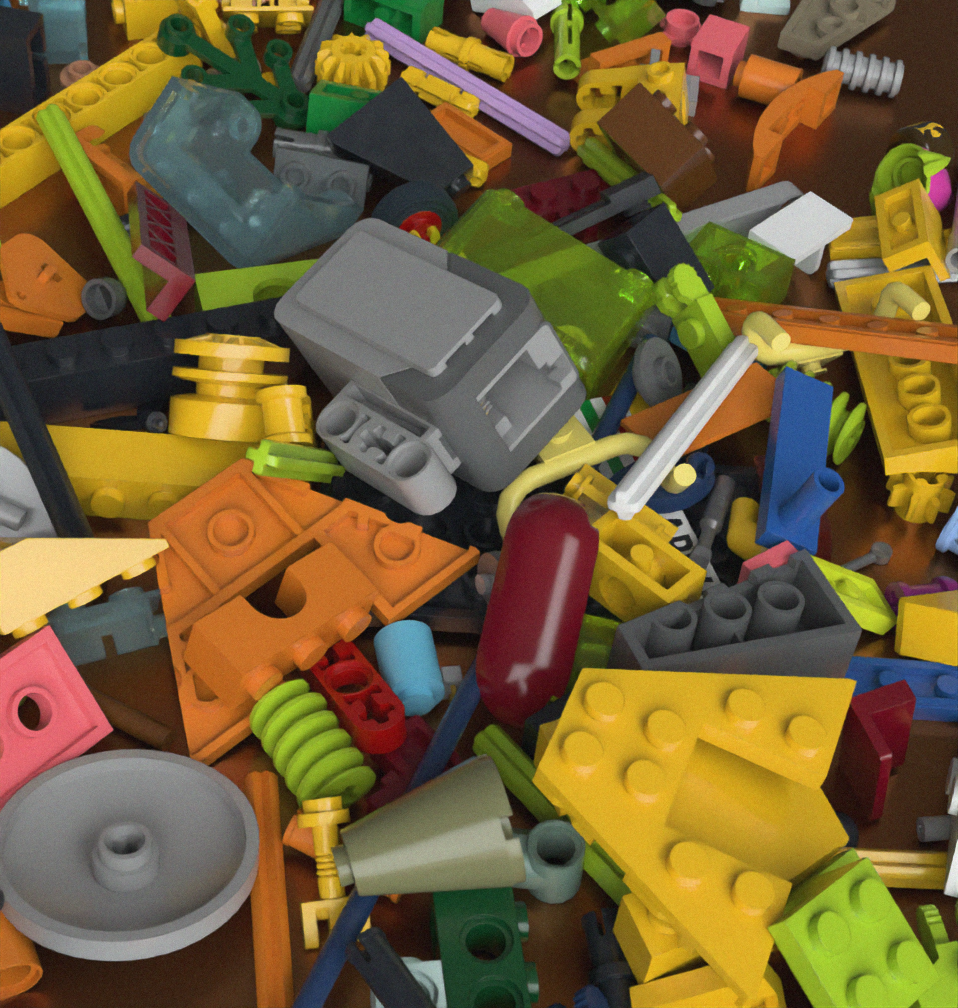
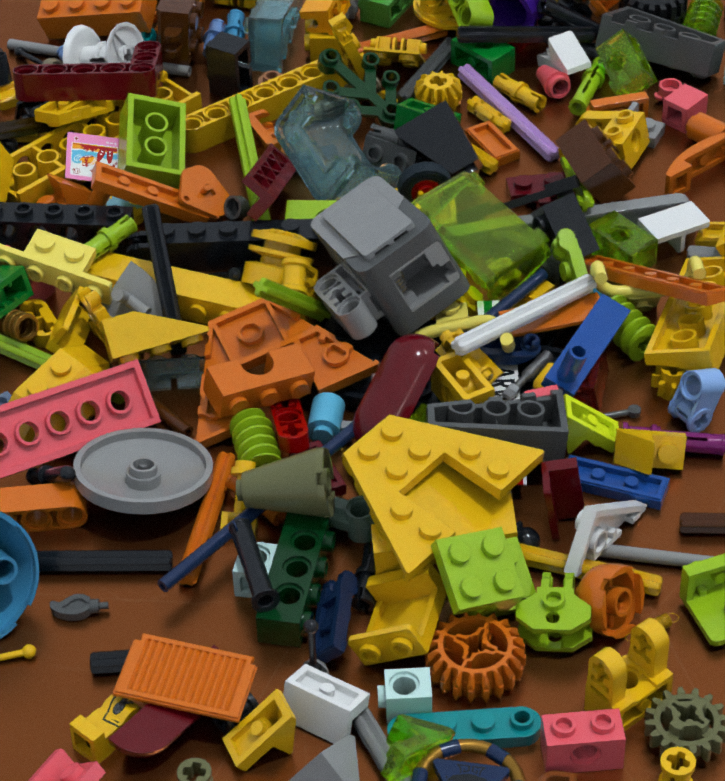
camera: 25 degrees right, 5 degrees down
dark grey piece [632,337,682,407] -> none

